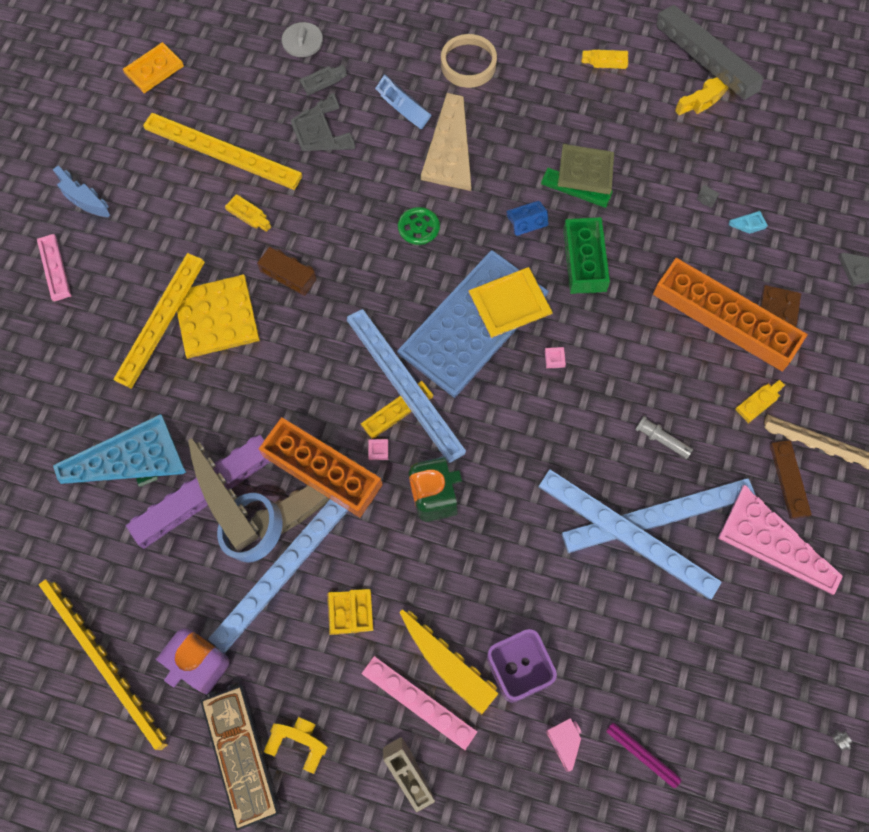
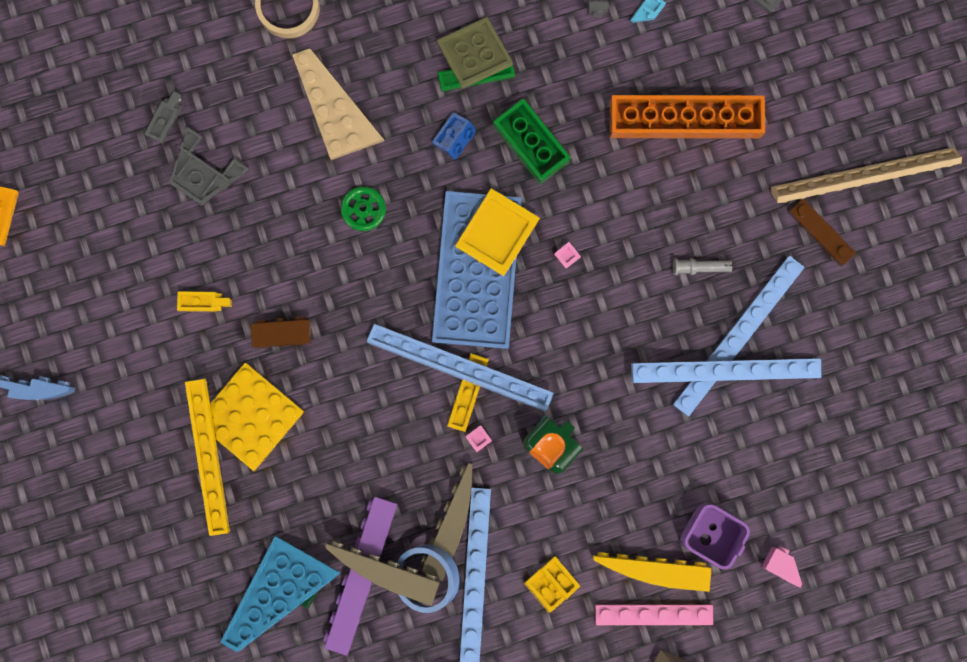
camera: 40 degrees left, 15 degrees up
bright pink tile [37,234,71,301] -> none
yellow plate [143,113,303,190] -> none
orange brick [258,417,382,518] -> none
light grey shield [282,22,323,57] -> none
medium blue slope [375,74,432,129] -> none
magenta axle [606,723,681,788] -> none
bright pink wing [718,485,843,595] -> none
yellow hinge [735,380,785,424] -> none
reddish brown plate [760,285,801,327] -> none

